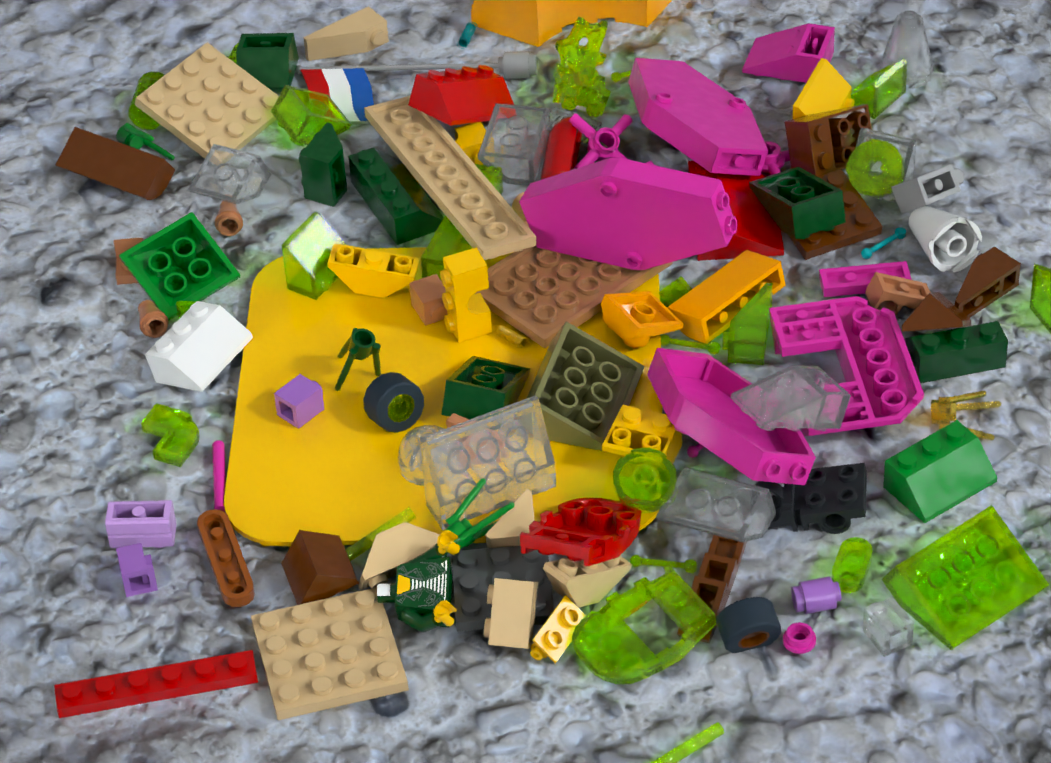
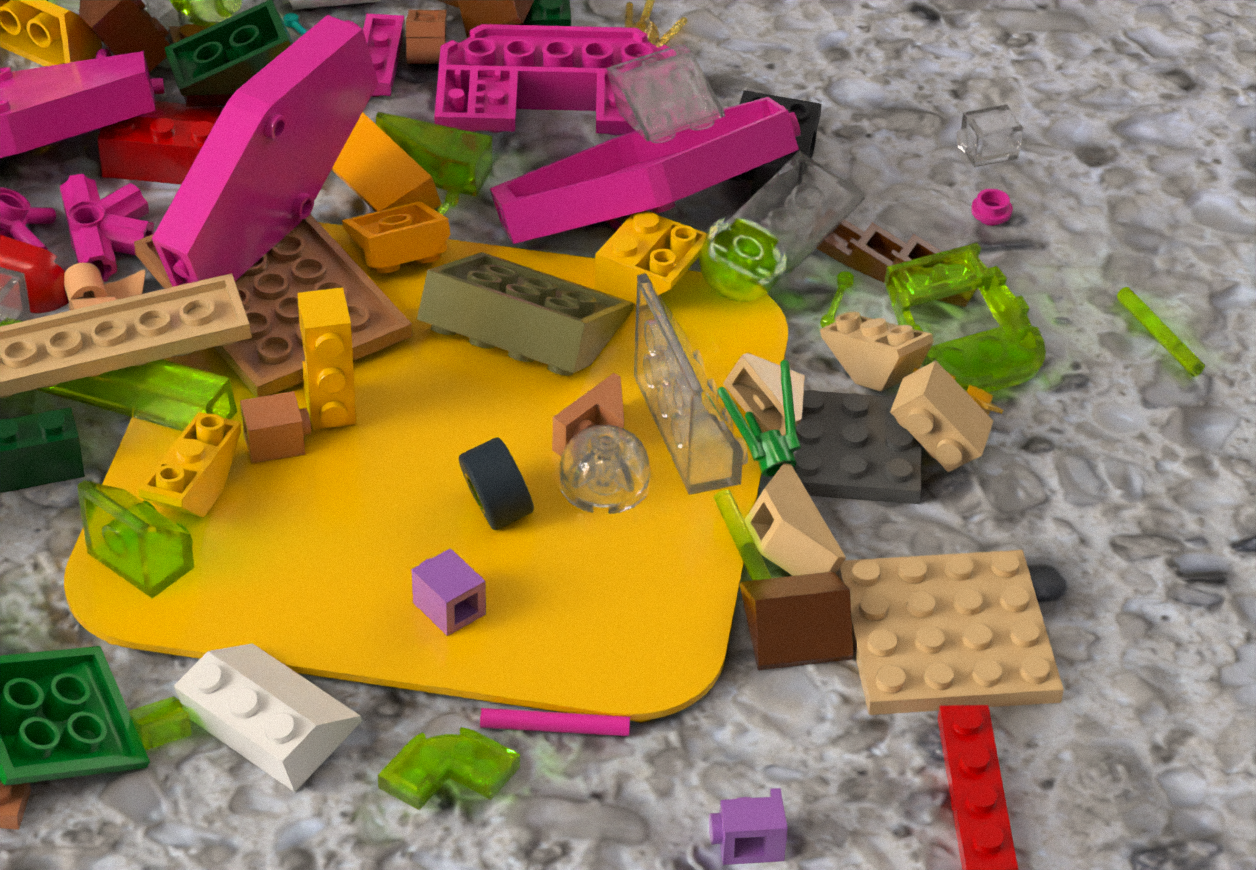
camera: 85 degrees left, 0 degrees up
lavender brick [105,500,176,548] -> none
nougat cone [138,300,169,338] -> none
dark orange plate [197,509,255,607] -> none
dark green plant [335,328,381,391] -> none
dark green torso [377,530,460,633] -> none
dark green slope [441,356,530,430] -> none
yellow piece [491,325,532,348] -> none
red slope [520,498,642,566] -> none
clear neon green slope [658,276,692,307] -> none
black wheel [716,597,781,653] -> none
medium lavender brick [791,576,842,614] -> none
clear neon green plate [832,537,873,593] -> none
clear neon green slope [881,505,1049,650] -> none
green slope [883,420,997,523] -> none

